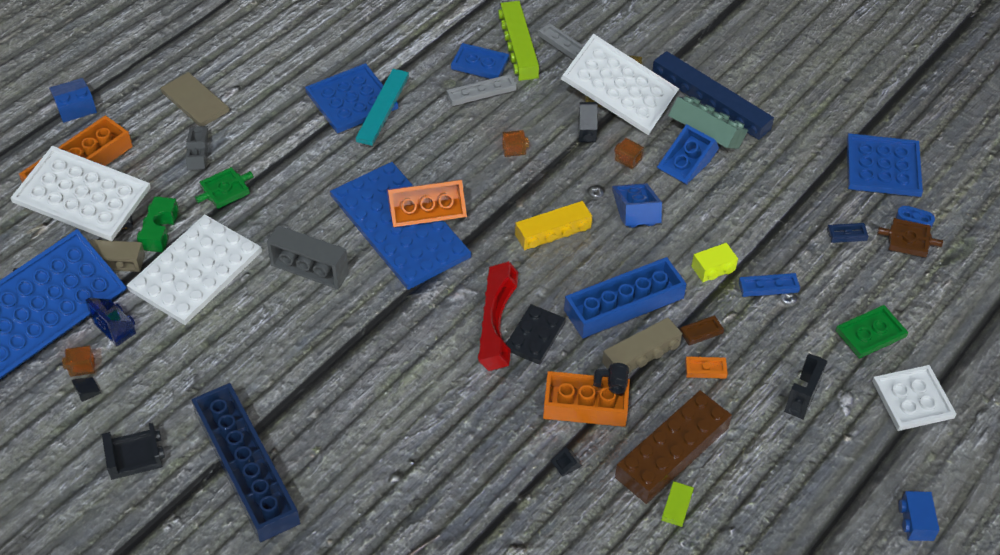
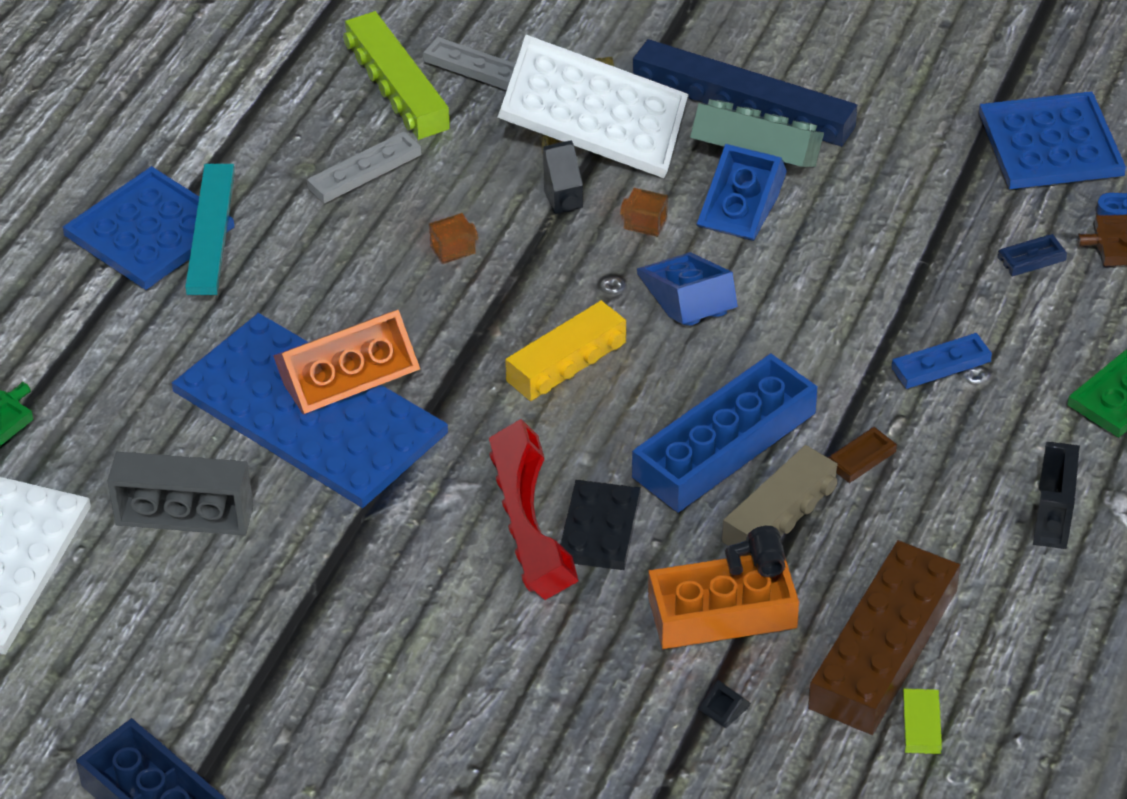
camera: 15 degrees left, 5 degrees down
blue plate [451,43,509,79] -> none
orange plate [685,356,728,379] -> none
neon yellow brick [691,243,738,282] -> none

